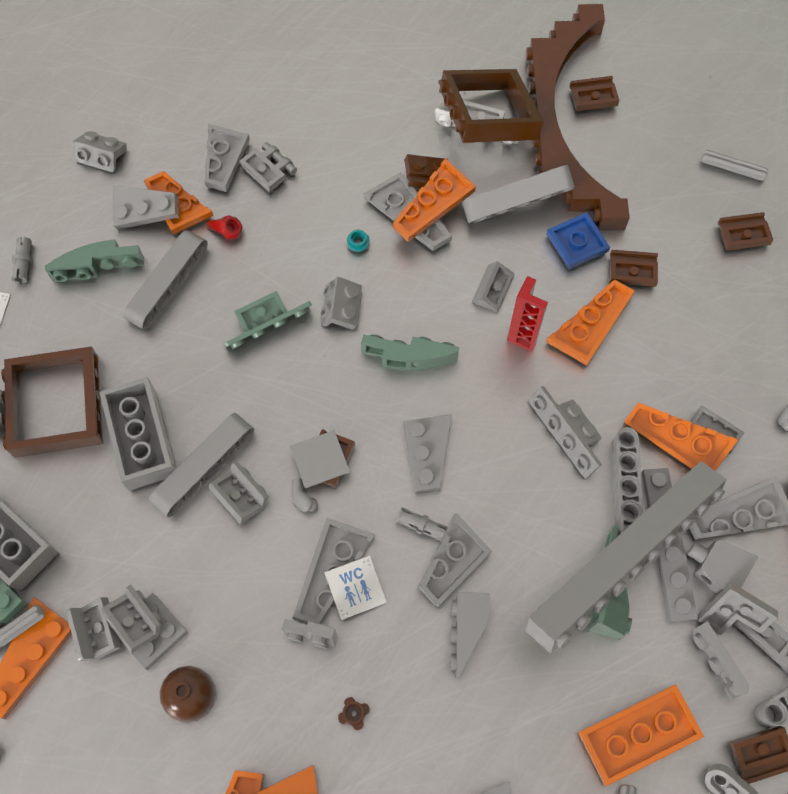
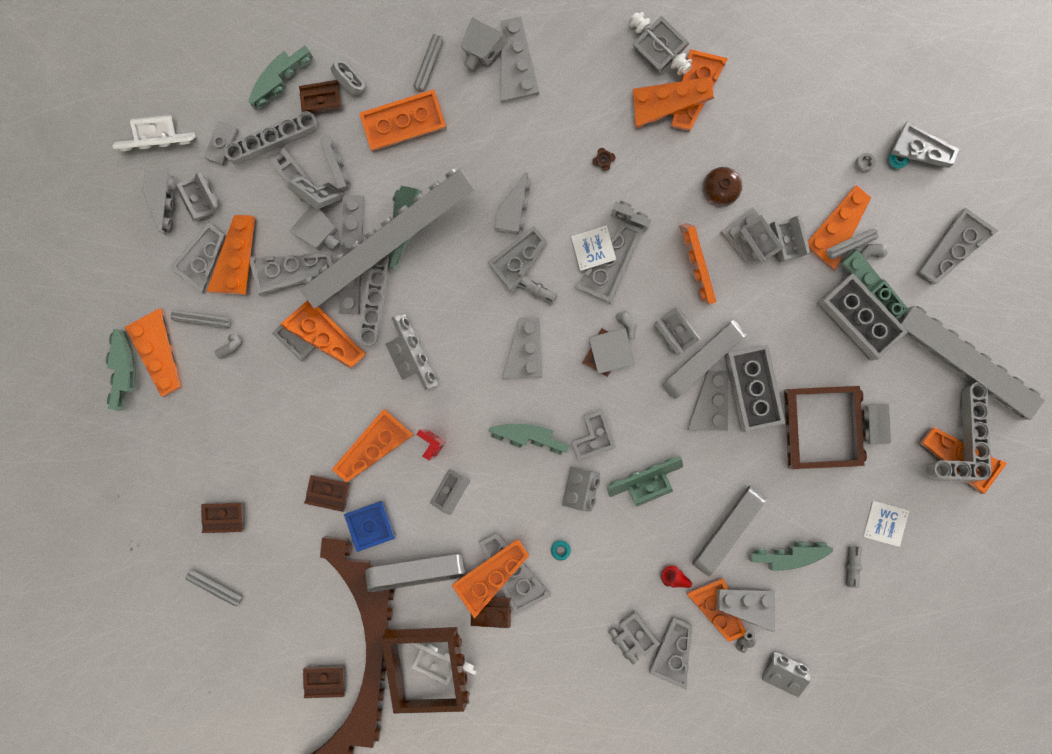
camera: 175 degrees left, 20 degrees up
none -> light grey plate [572,410,616,461]
none -> orange wing [679,223,717,305]
none -> light grey wing [687,371,728,431]
none -> light grey arm [736,631,756,653]

